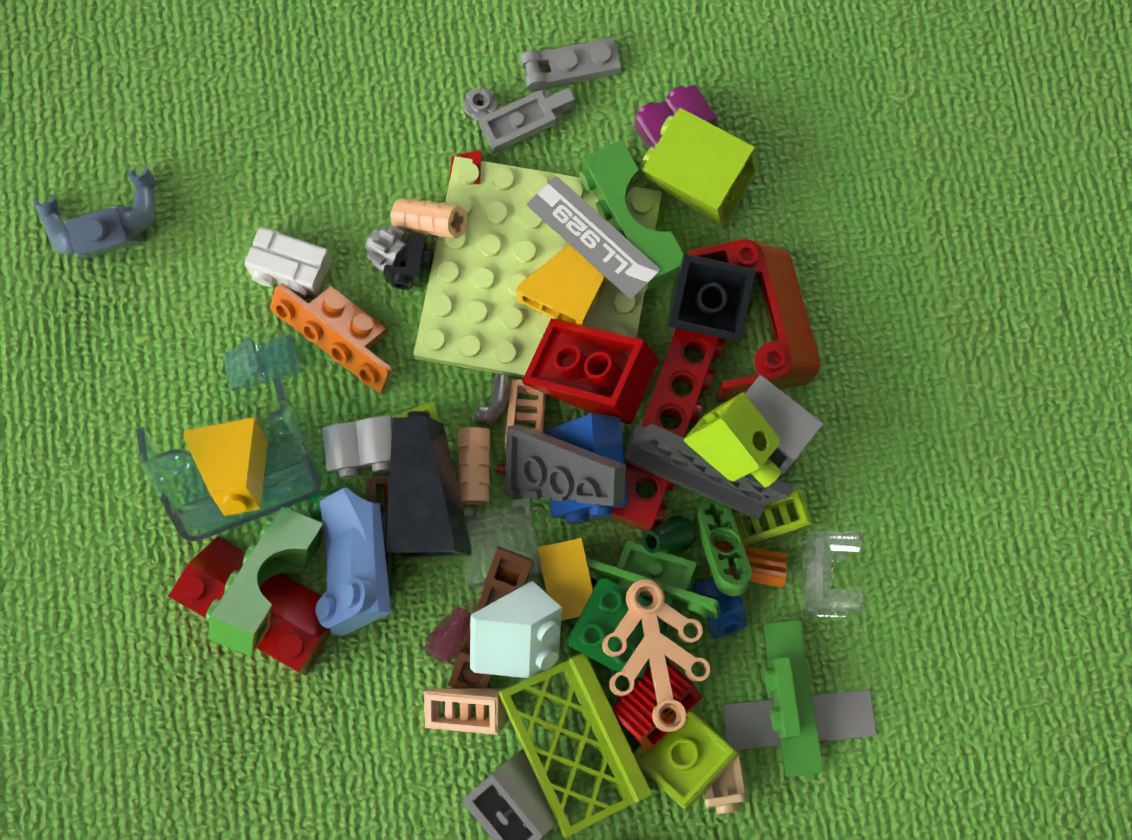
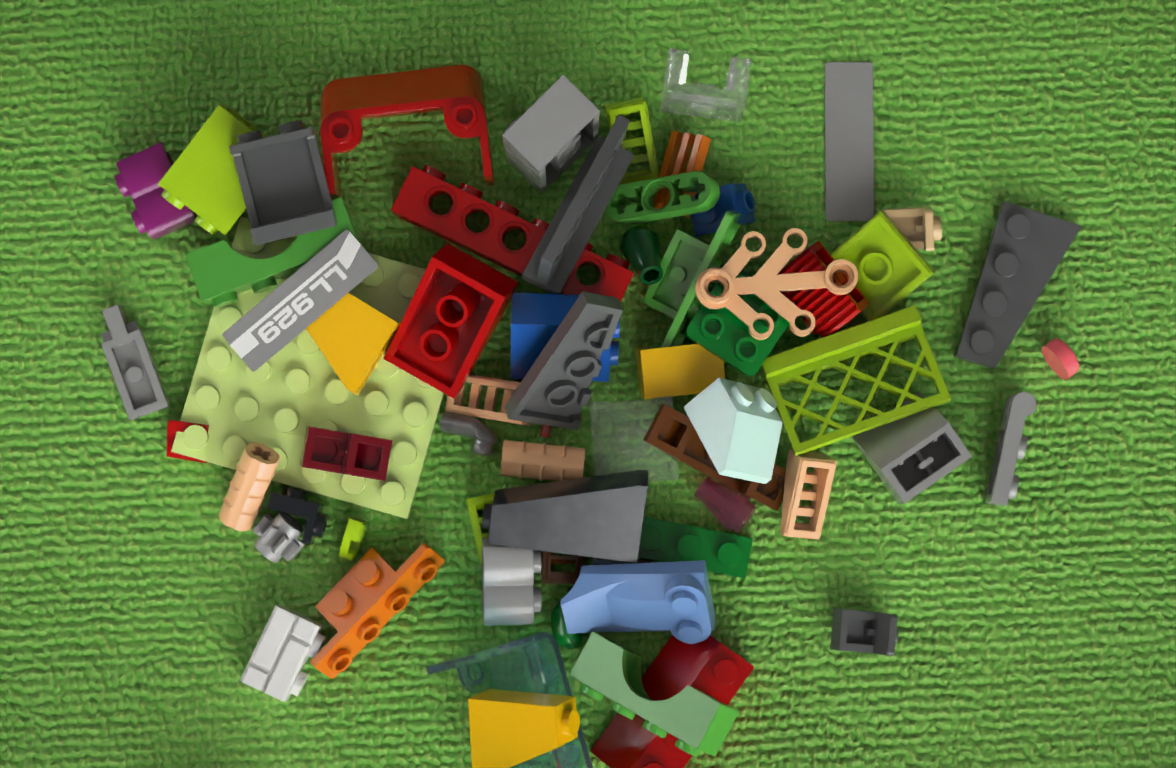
camera: 85 degrees left, 10 degrees up
clear light blue slope [223,335,303,391] -> none
light grey plate [463,88,498,121] -> none
light grey plate [520,37,621,91] -> none
black slope [668,253,756,342] -> none
lime torso [683,392,782,488] -> none
bright green bracket [762,620,823,777] -> none
none -> dark grey panel [229,120,337,246]
none -> dark red slope [300,426,392,481]
none -> lime tile [339,518,368,561]
none -> green plate [638,517,753,579]
none -> dark grey bracket [830,608,898,656]

